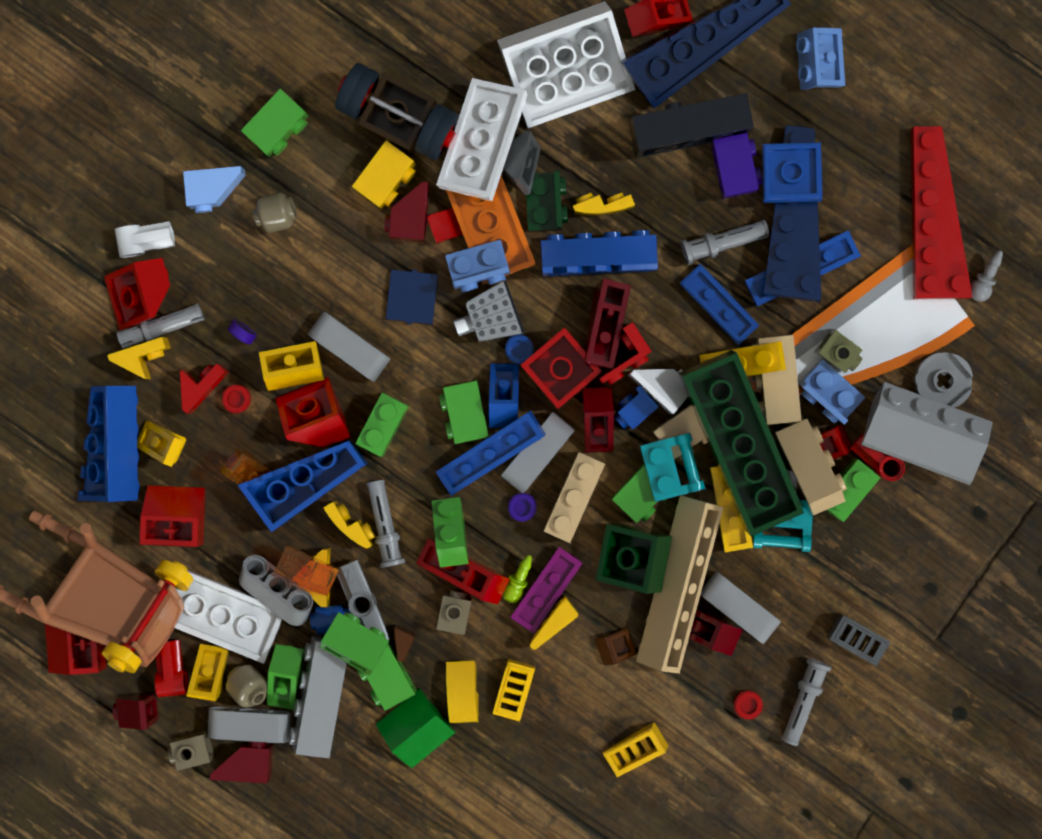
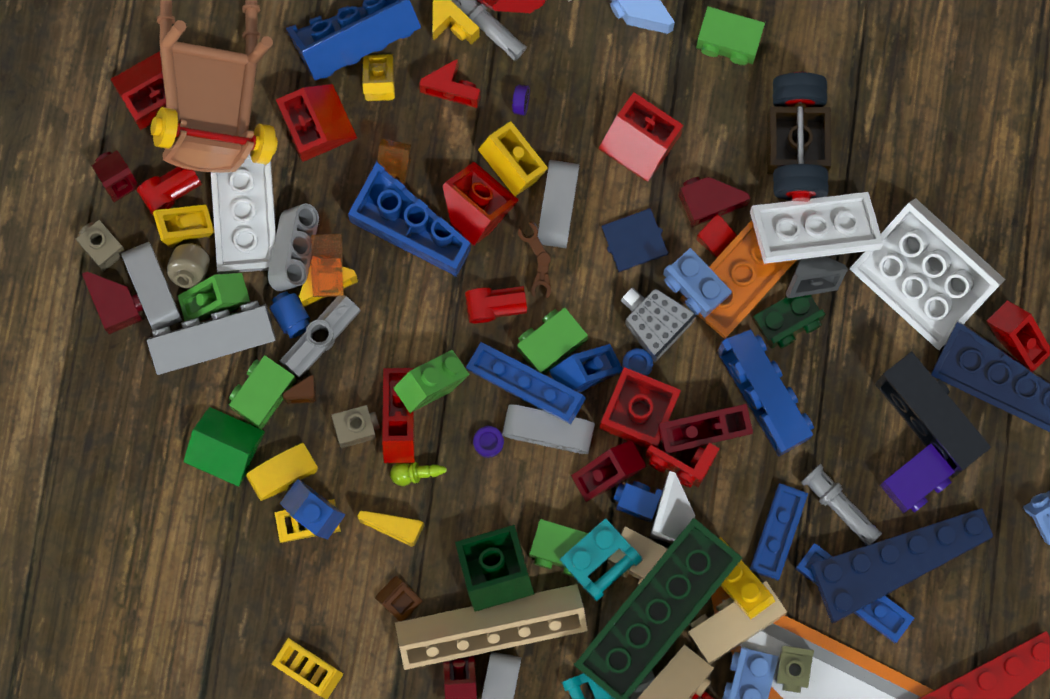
camera: 65 degrees right, 10 degrees down
red tile [222,385,252,413] -> none
dark tan head [253,192,297,233] -> none
bright green brick [319,612,389,676] -> none
yellow slope [323,501,375,549] -> none
yellow brick [352,140,416,210] -> none
bright green brick [355,393,410,457] -> none
light grey pin [366,480,405,568] -> none
magenta plate [510,546,583,634] -> none
tan brick [544,452,605,543] -> none
yellow slope [572,193,635,216] -> none
yellow plate [710,466,753,552] -> none
blue tile [762,143,822,203] -> none
none -> blue slope [280,479,346,540]
none -> red piece [465,286,527,324]
none -> reddish brown piece [518,220,551,298]
none -> slope [599,92,684,182]

